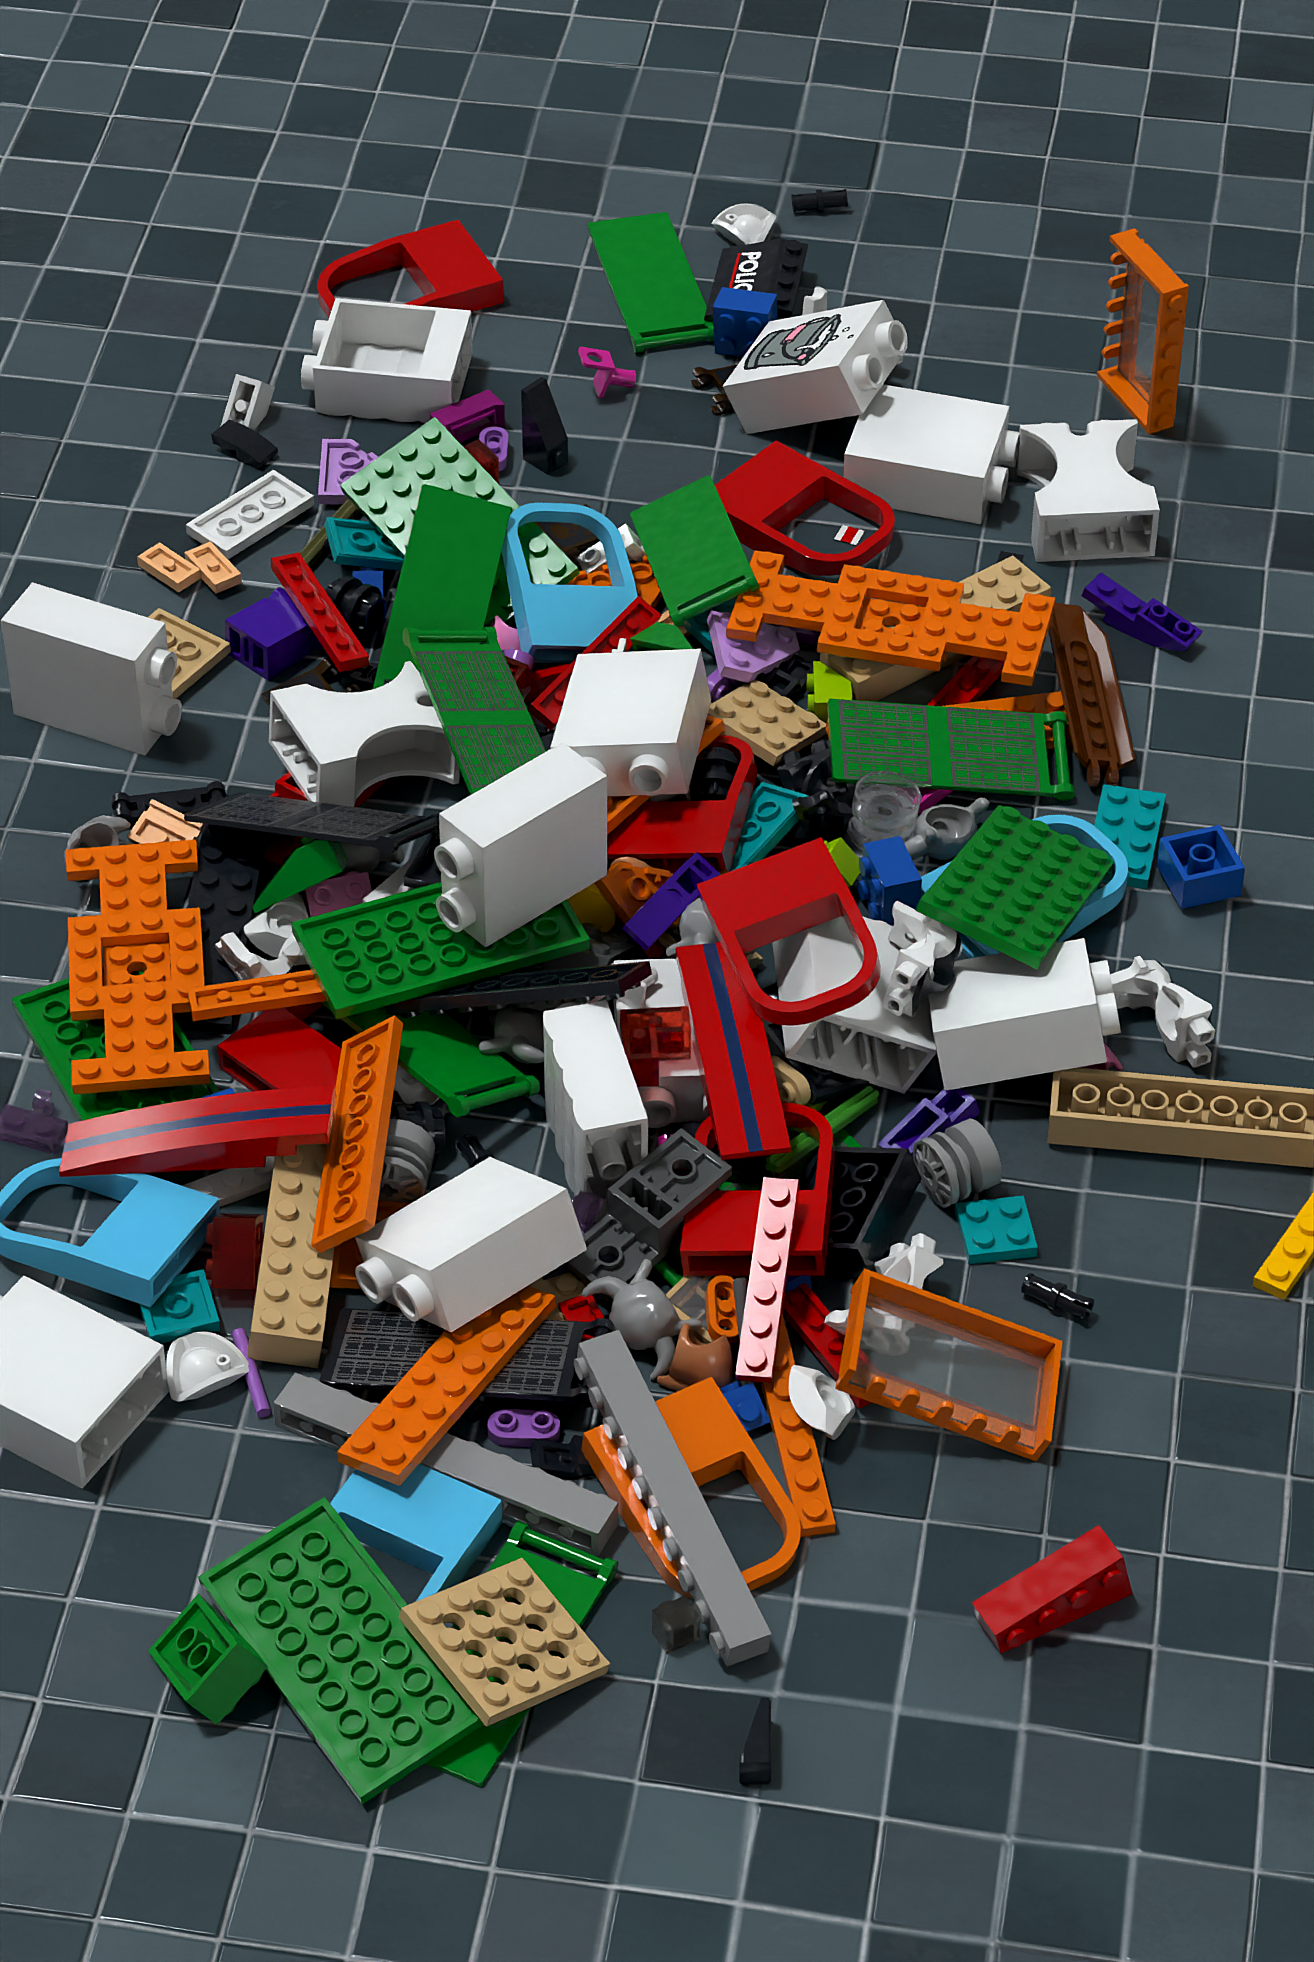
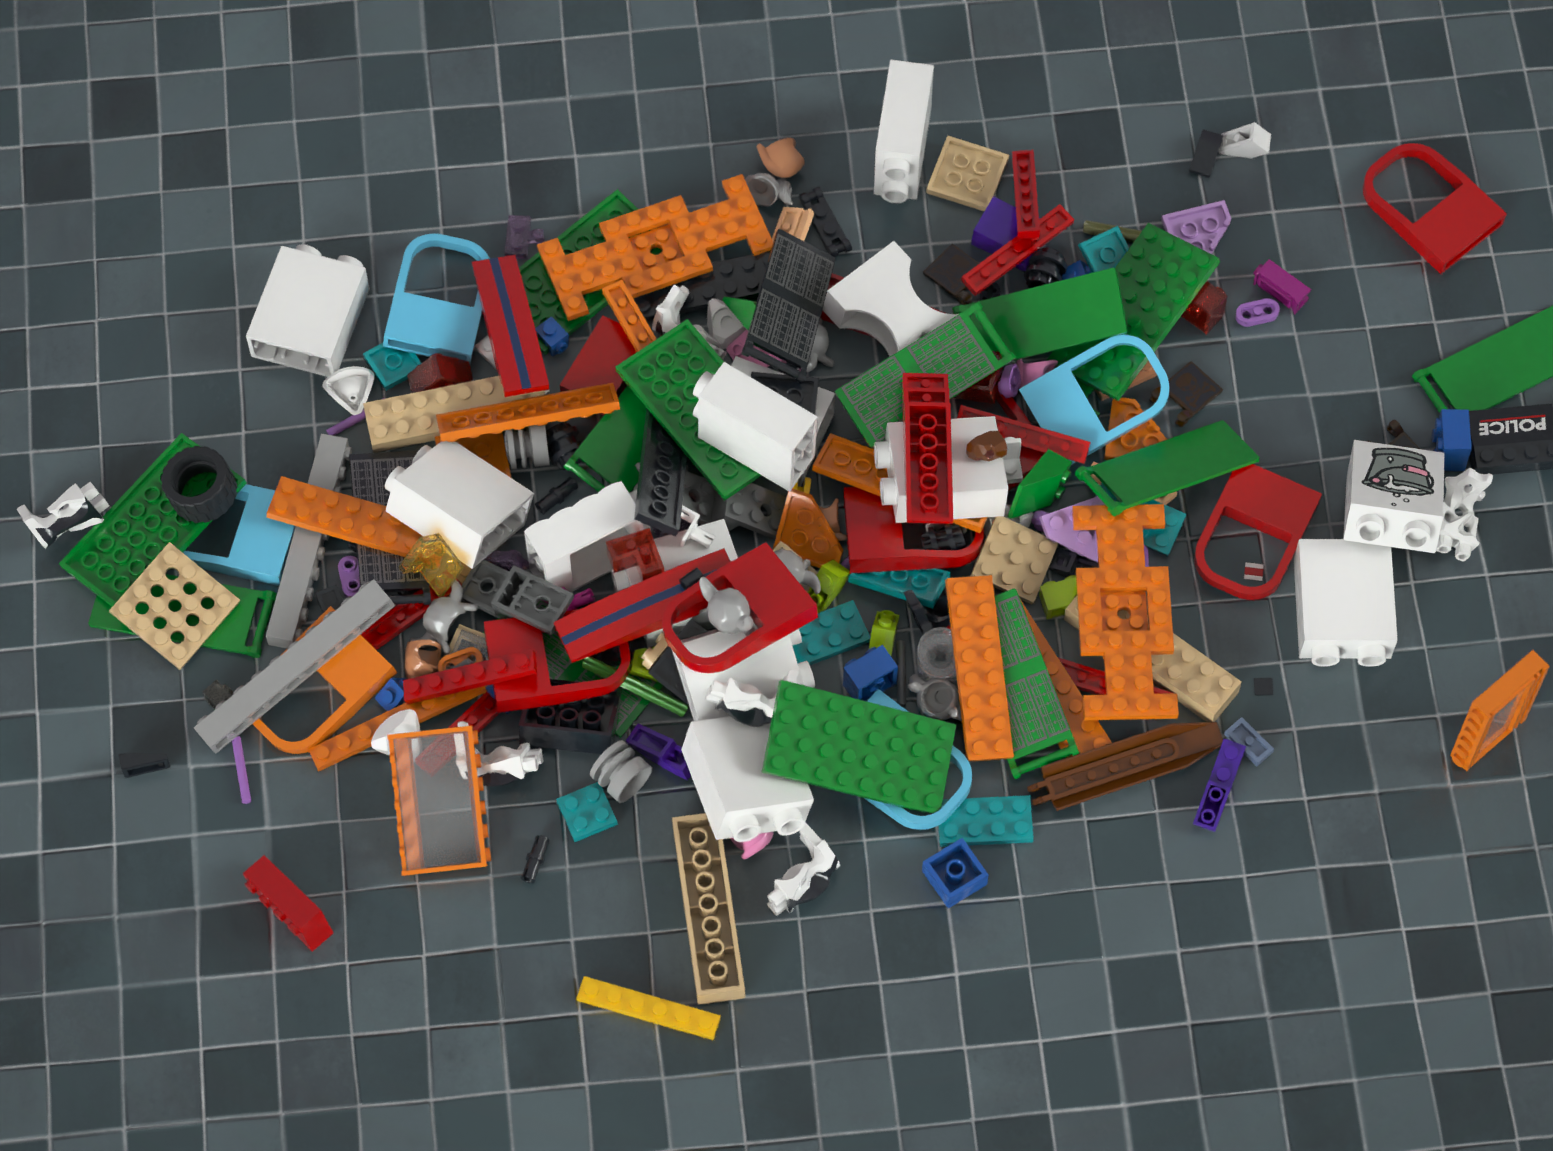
camera: 75 degrees right, 20 degrees up
light nougat plate [137,542,201,592] -> none
green slope [148,1594,268,1725] -> none
light nougat plate [184,541,242,594] -> none
white plate [186,470,314,559] -> none
white brick [301,298,473,423] -> none
black slope [521,377,568,475] -> none
dark pink bracket [578,347,636,398] -> none
white bracket [578,524,646,574] -> none
dark purple slope [622,852,720,951] -> none
white brick [1016,419,1160,562] -> none
none -> white hips [17,482,110,549]
none -> black tyre [161,446,237,523]
none -> medium lavender bar [232,736,251,804]
none -> clear yellow bracket [398,533,464,597]
none -> black hinge [679,568,704,590]
none -> light grey piece [699,577,755,636]
none -> nougat piece [757,138,805,178]
none -> red slope [902,373,953,524]
none -> orange plate [945,575,1014,762]
none -> reddish brown rock [966,431,1008,461]
none -> red plate [1012,150,1040,239]
none -> sand blue plate [1224,717,1274,767]

